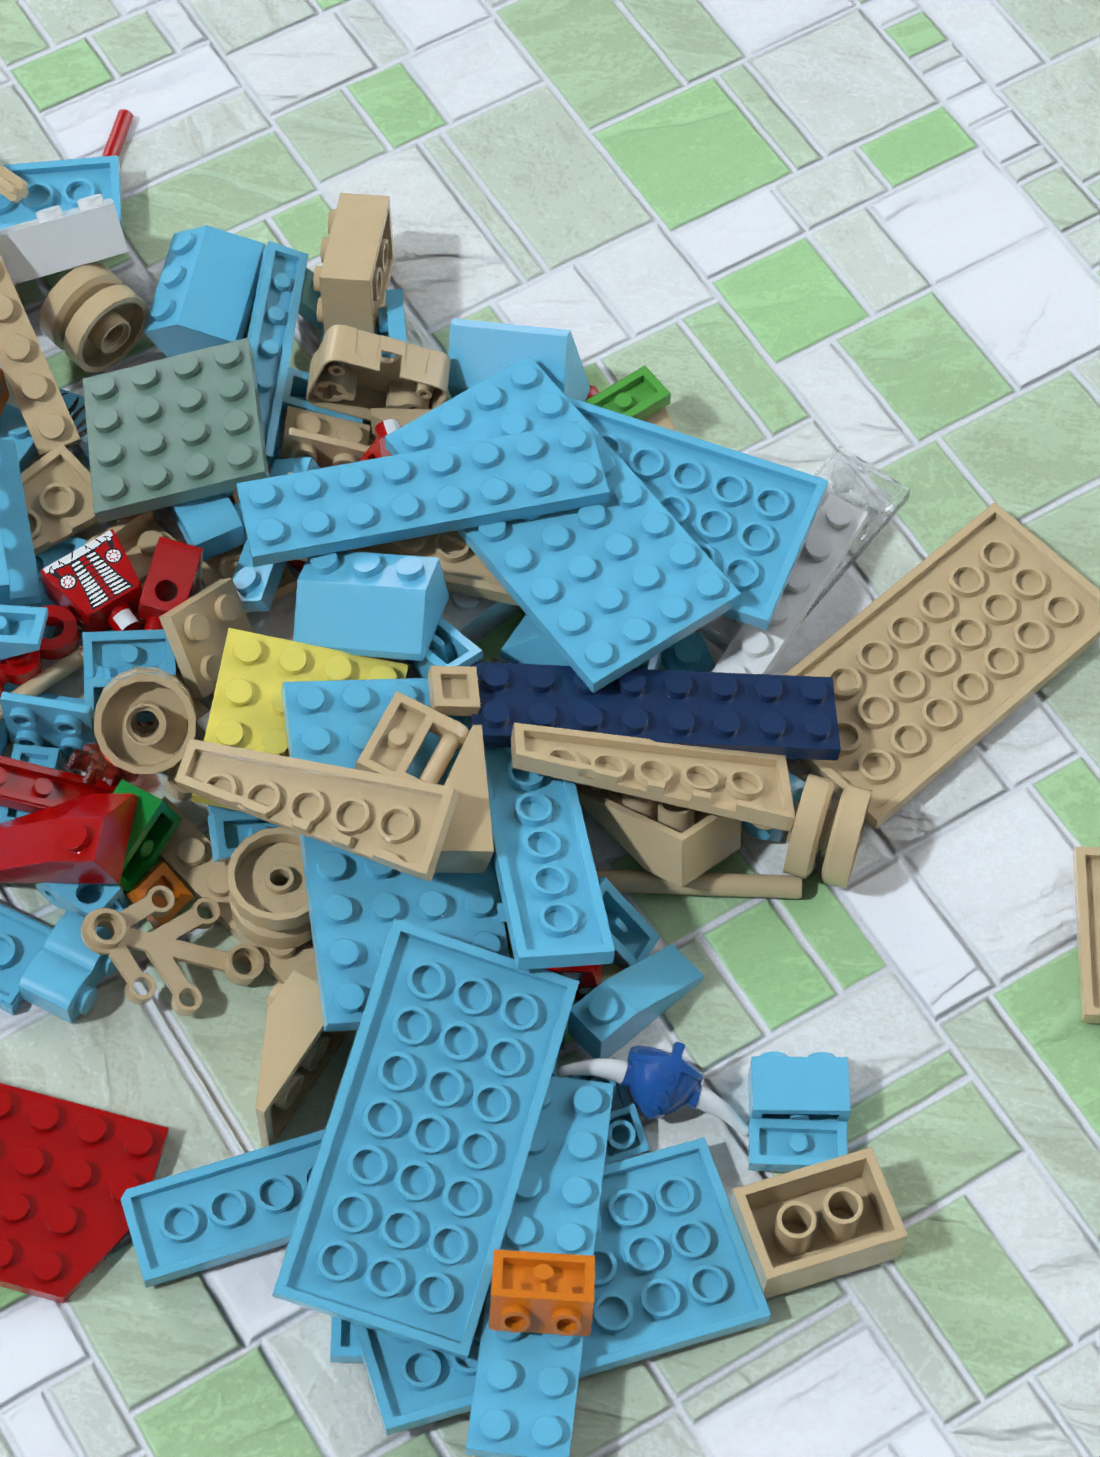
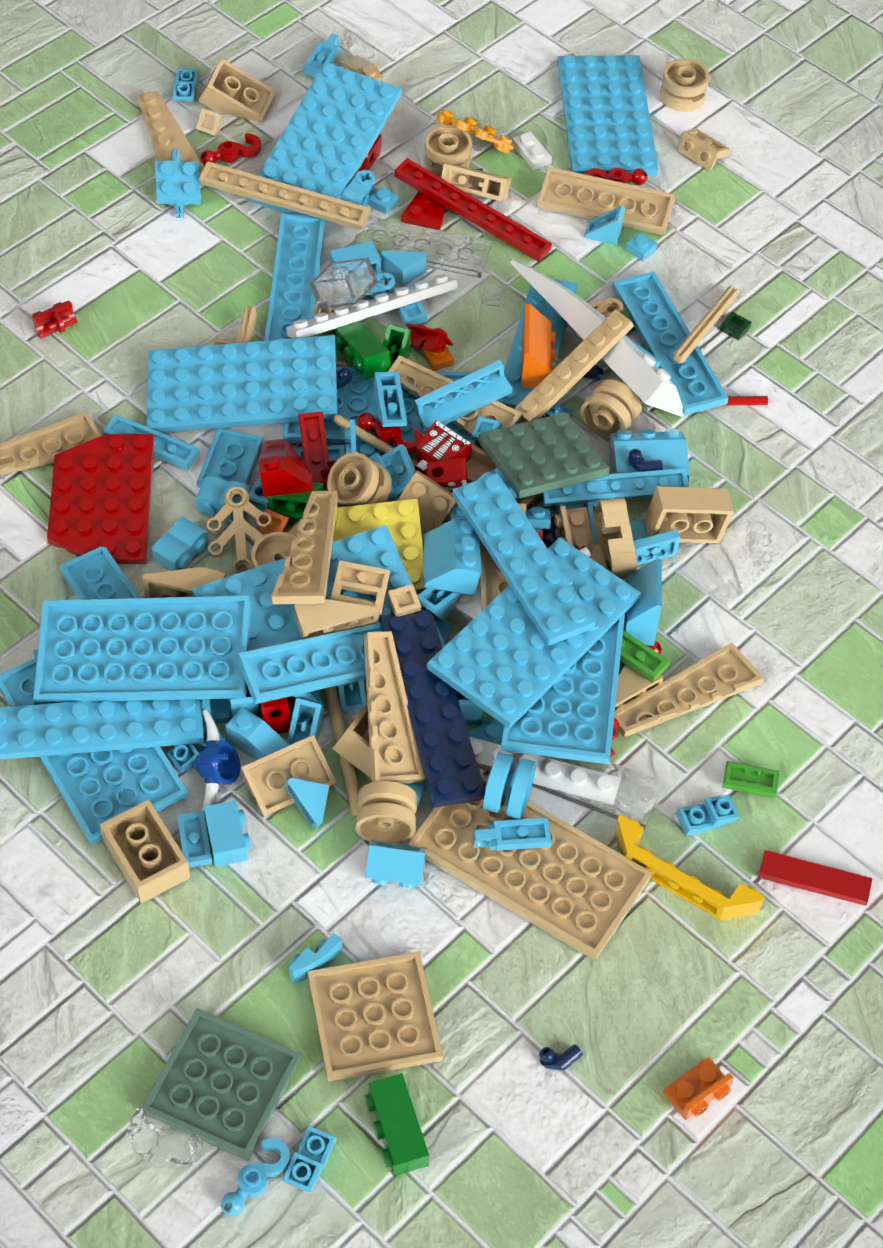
camera: 75 degrees right, 5 degrees down
orange bracket [489,1249,595,1336] -> none
none -> medium azure brick [152,517,208,571]
none -> tan plate [240,735,337,818]
none -> medium azure slope [283,778,329,830]
none -> medium azure slope [288,933,342,984]
none -> medium azure brick [365,840,427,889]
none -> medium azure tile [471,416,502,441]
none -> medium azure hinge [473,818,552,851]
none -> medium azure wheel [483,752,537,819]
none -> tan wing [614,642,764,738]
none -> yellow slope [615,814,764,920]
none -> dark blue arm [628,449,663,472]
none -> medium azure slope [675,795,740,836]
none -> bright green plate [722,761,780,798]
none -> red tile [758,850,872,906]

